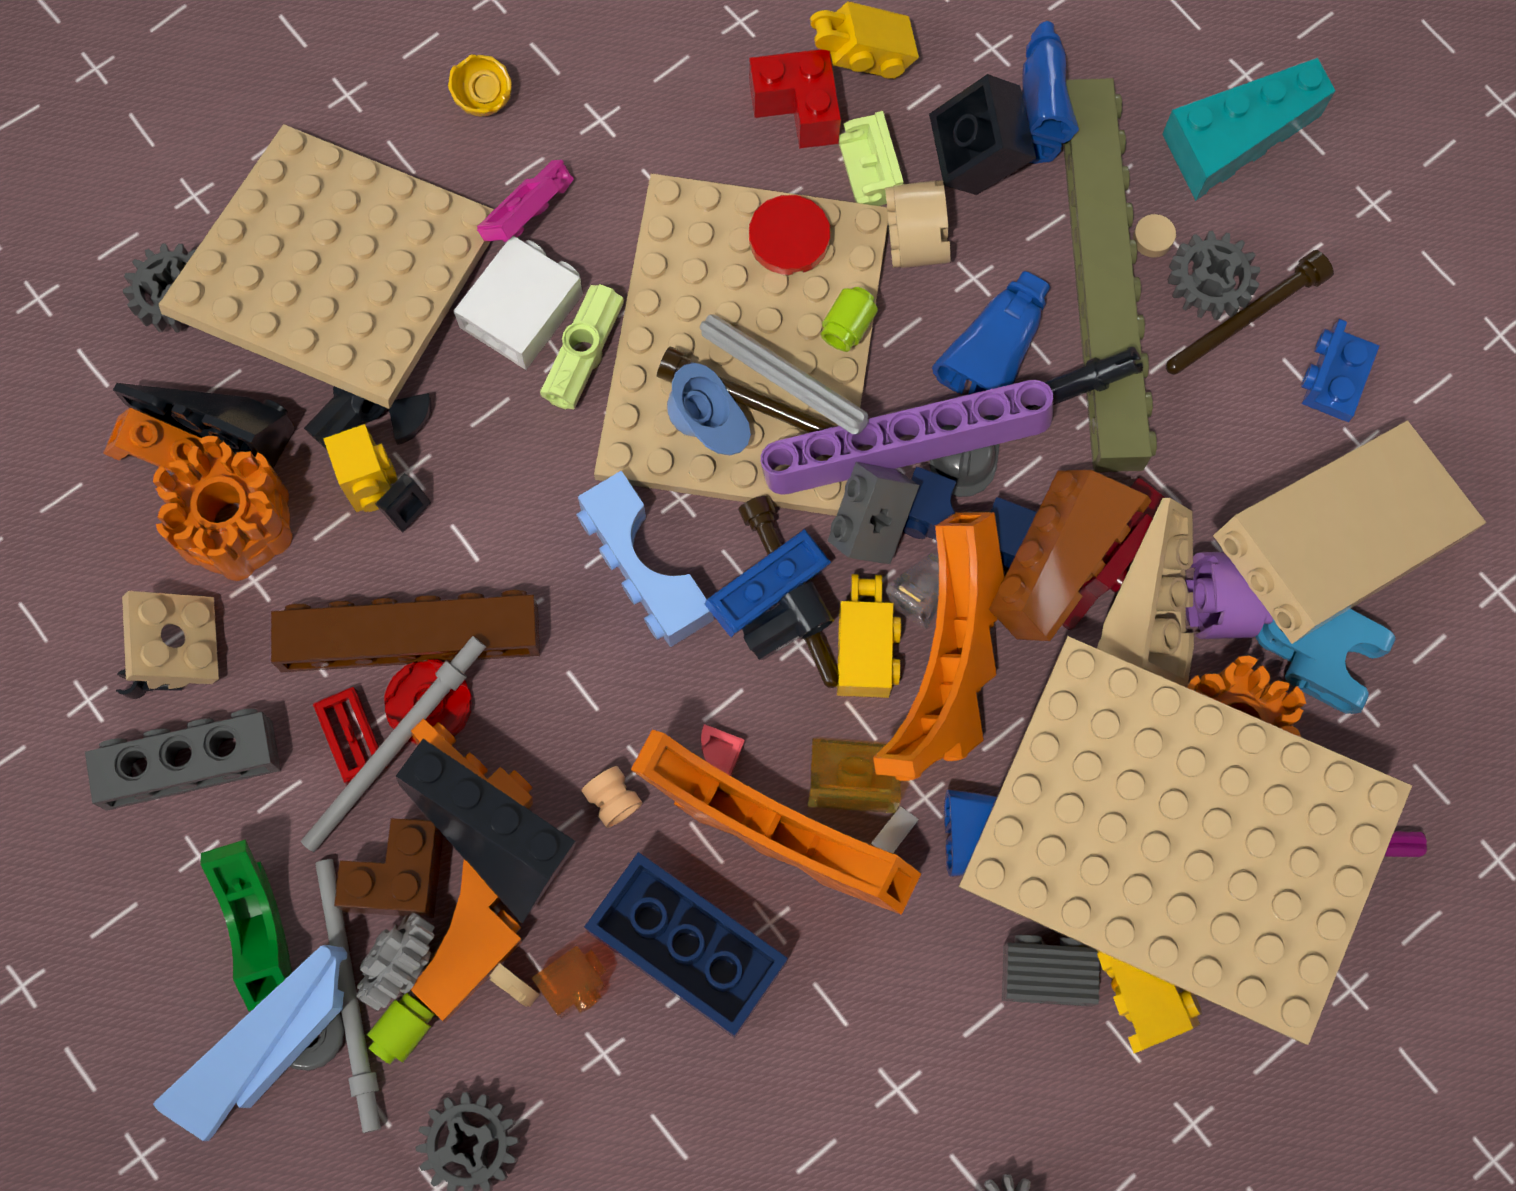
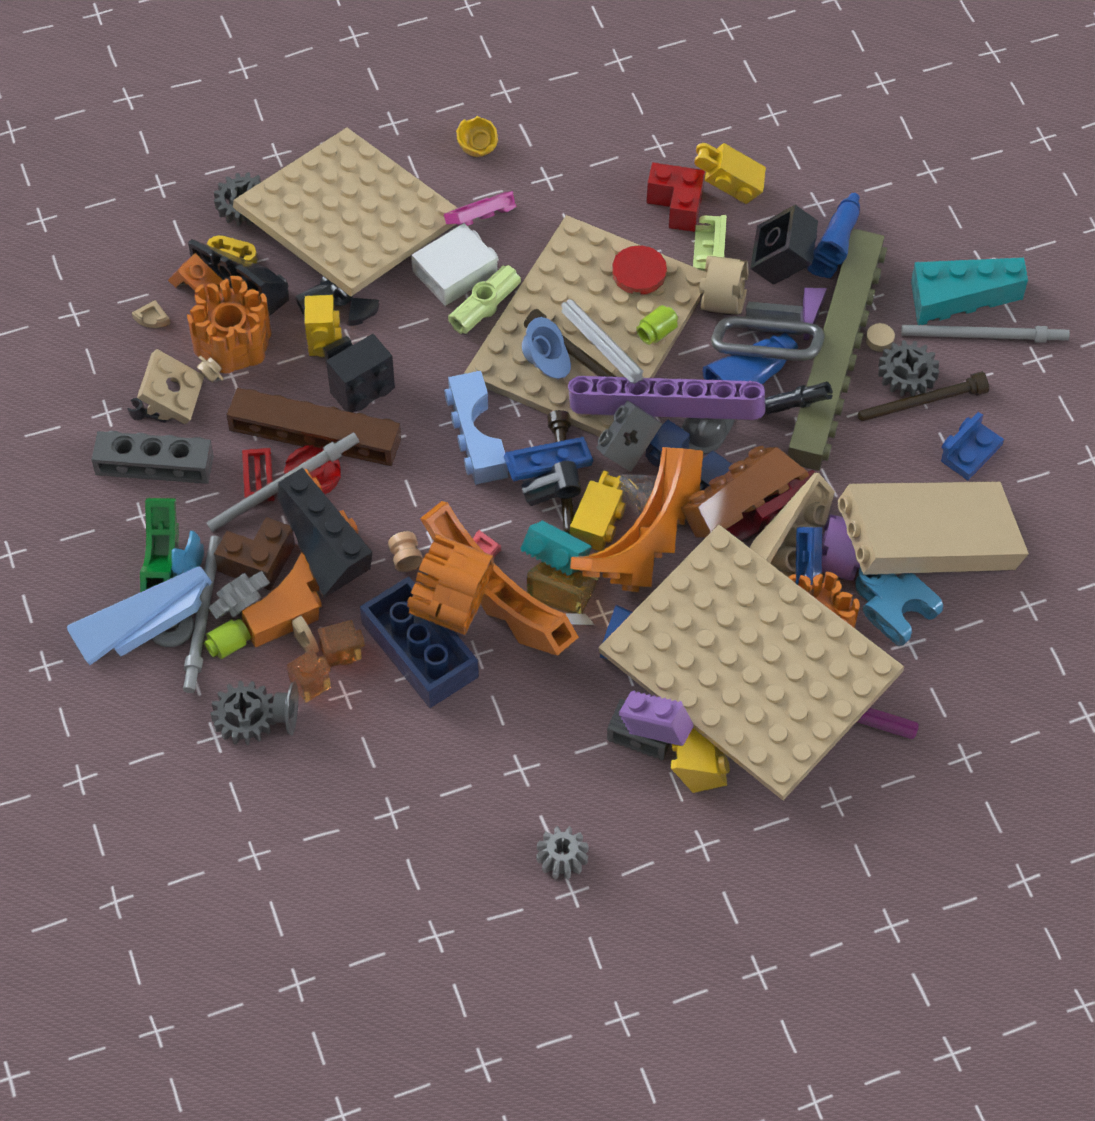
camera: 20 degrees right, 15 degrees down
none -> tan tile [132,300,170,328]
none -> dark azure plate [172,531,204,578]
none -> tan plate [196,355,224,383]
none -> yellow beam [207,235,257,263]
none -> dark grey piece [272,681,299,736]
none -> clear orange brick [286,649,331,703]
none -> black brick [326,334,395,413]
none -> orange piece [407,534,494,635]
none -> teal brick [520,520,592,576]
none -> medium lavender brick [619,690,694,746]
none -> flat silver bar [711,302,825,361]
none -> blue tile [796,527,823,585]
none -> medium lavender piece [803,288,827,340]
none -> light grey bar [901,325,1070,343]

